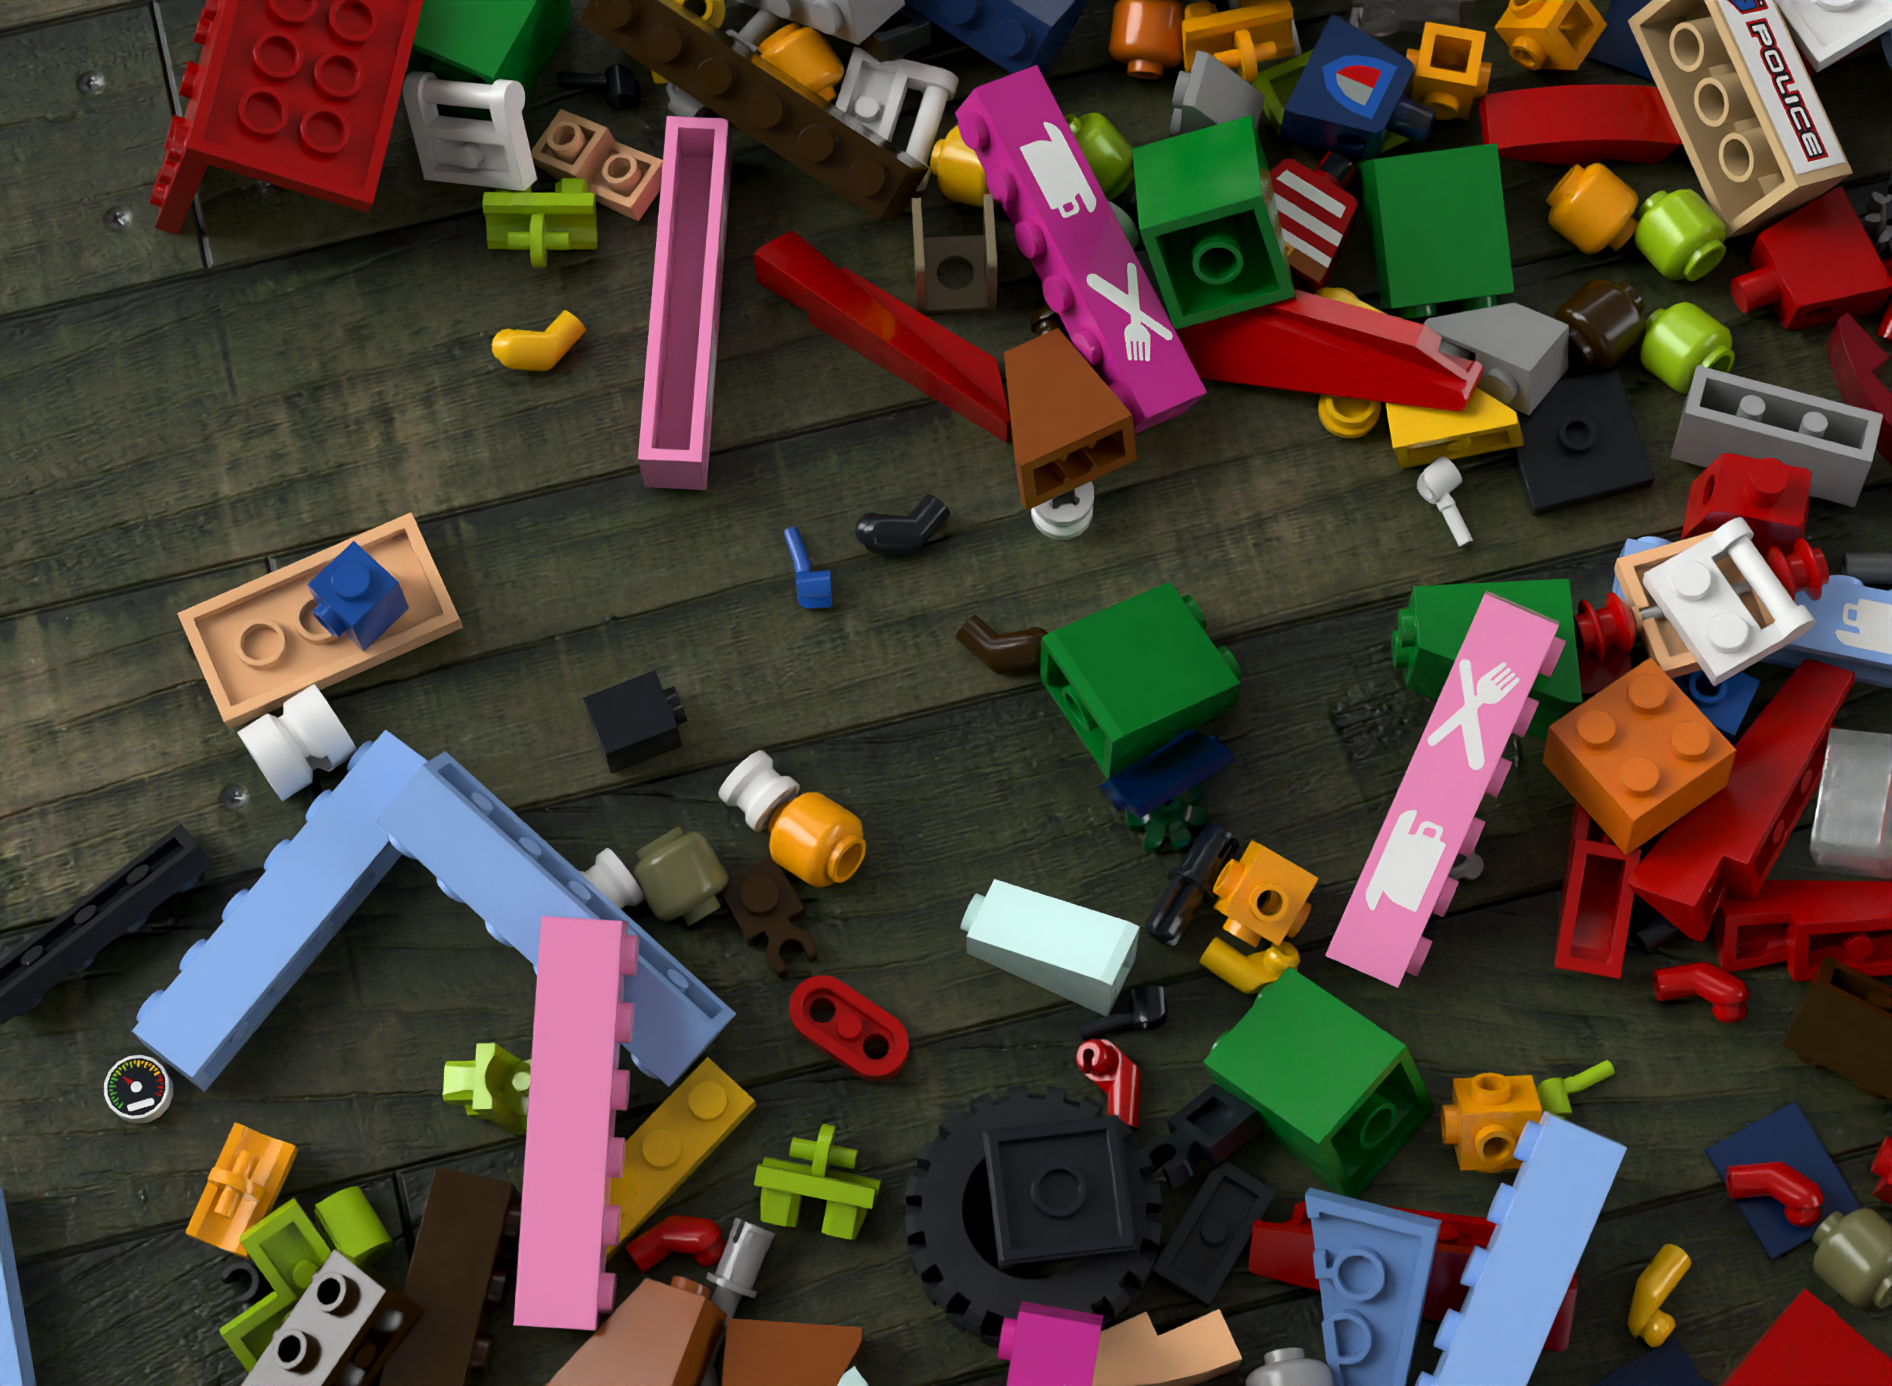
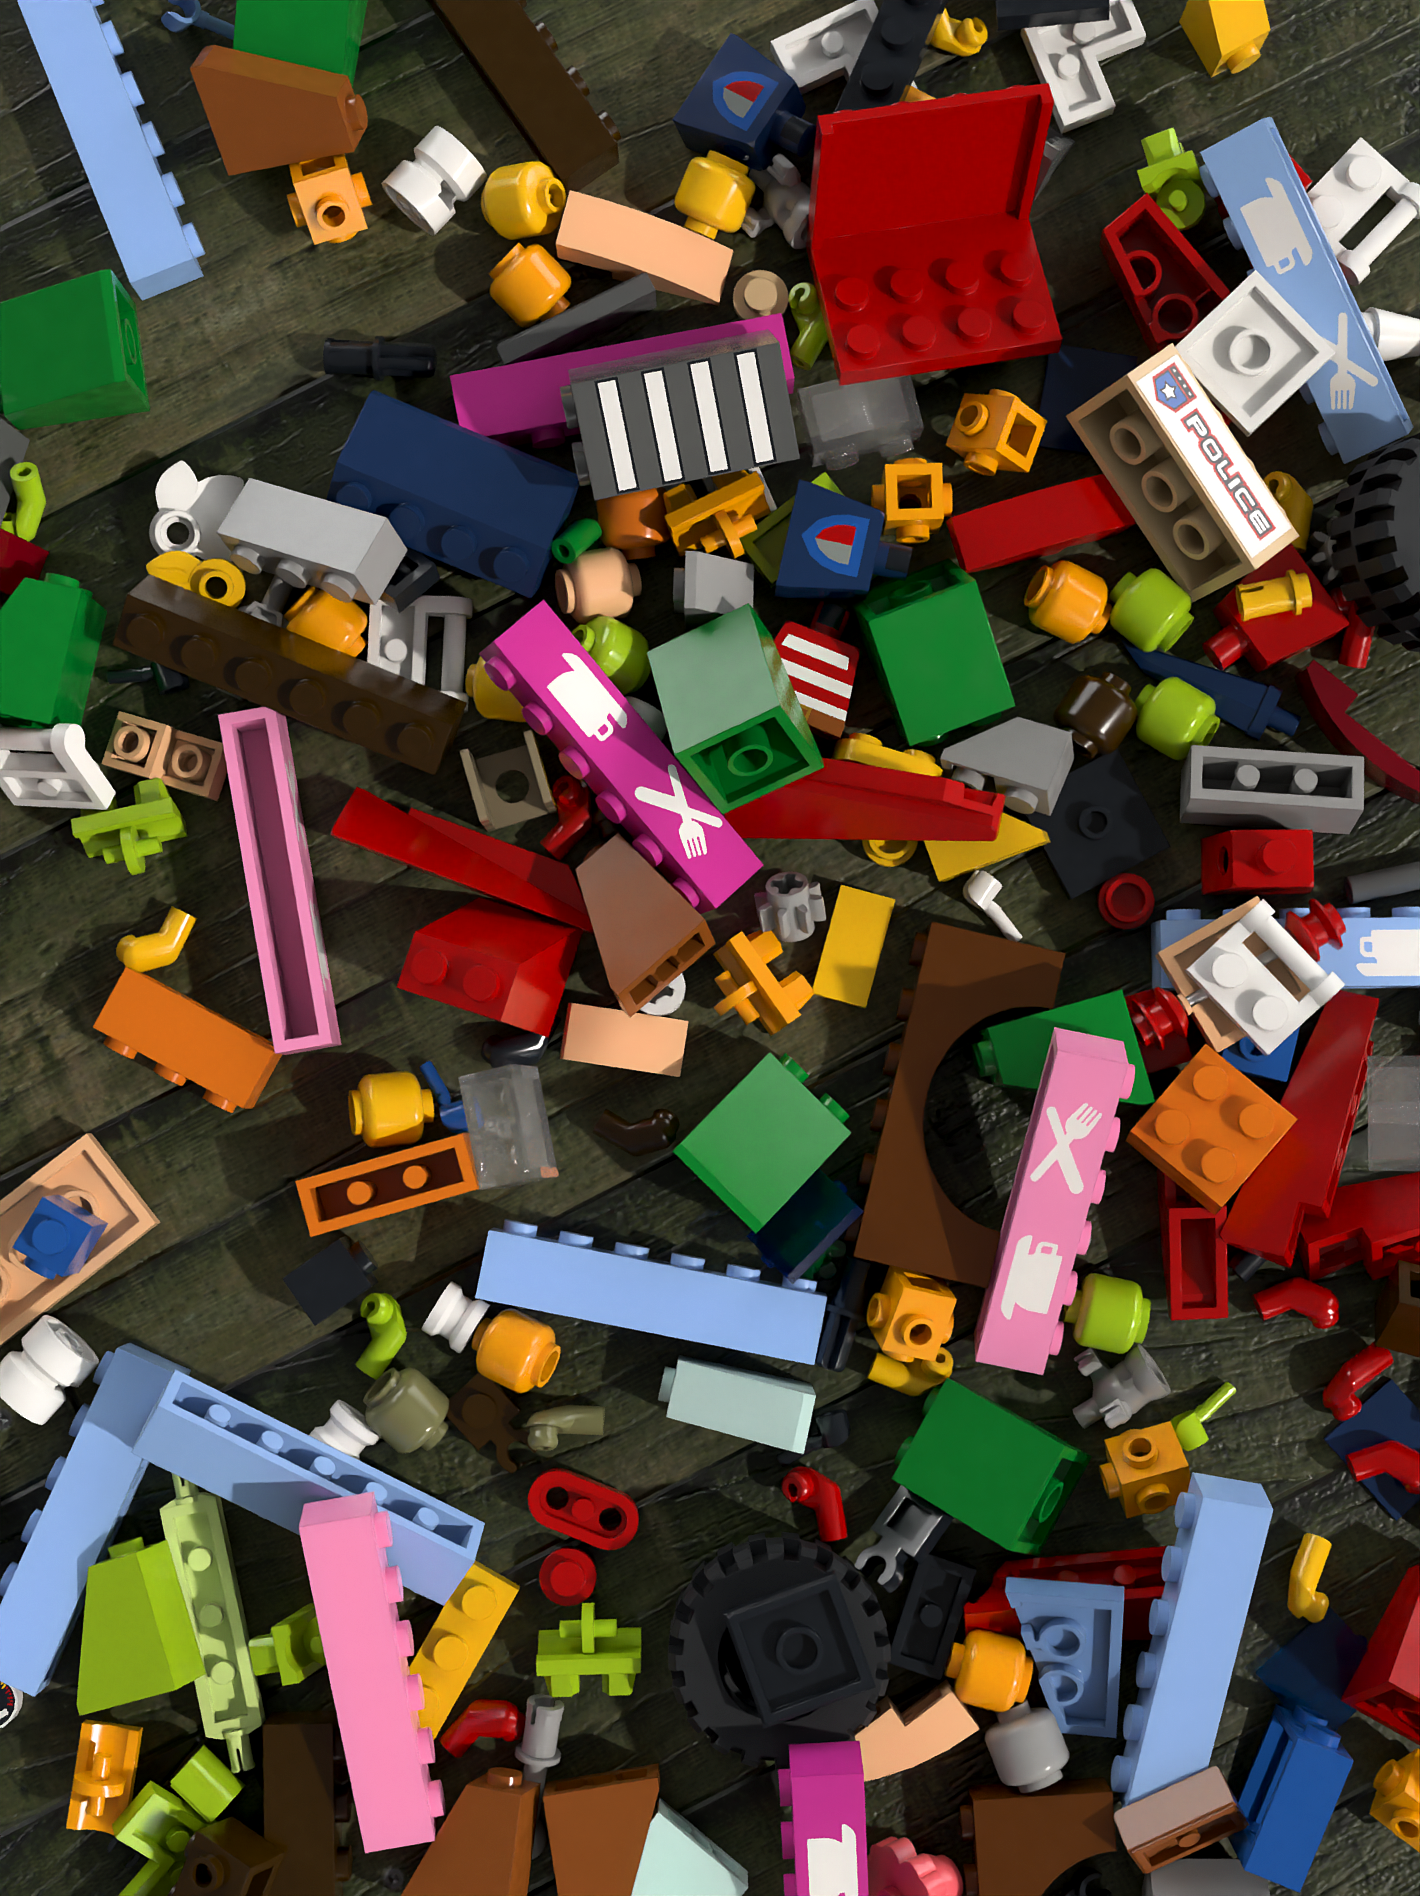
camera: 15 degrees left, 15 degrees up
none -> lime slope [76,1536,206,1716]
none -> orange brick [93,967,282,1113]
none -> yellowish green plate [159,1473,266,1773]
none -> orange brick [295,1133,484,1237]
none -> yellow head [348,1071,434,1148]
none -> lime arm [355,1293,407,1380]
none -> red slope [396,897,583,1037]
none -> clear brick [458,1065,559,1190]
none -> light blue brick [475,1220,827,1365]
none -> olive arm [525,1405,605,1451]
none -> red arm [539,775,593,861]
none -> red plate [539,1547,597,1606]
none -> green arm [551,518,602,564]
none -> light nougat head [555,547,642,624]
none -> light nougat slope [559,1003,689,1077]
none -> light orange hips [713,930,814,1036]
none -> light grey gear [754,871,826,942]
none -> yellow tile [812,885,895,1009]
none -> reddish brown arch [843,922,1066,1289]
none -> light orange head [944,1629,1033,1713]
none -> lime head [1063,1273,1151,1354]
none -> light grey piece [1072,1344,1171,1429]
none -> red plate [1097,873,1155,930]
none -> dark blue bar [1120,639,1301,741]
none -> yellow pin [1236,569,1312,622]
none -> yellow arm [1263,471,1314,554]
none -> red arm [1323,1341,1393,1421]

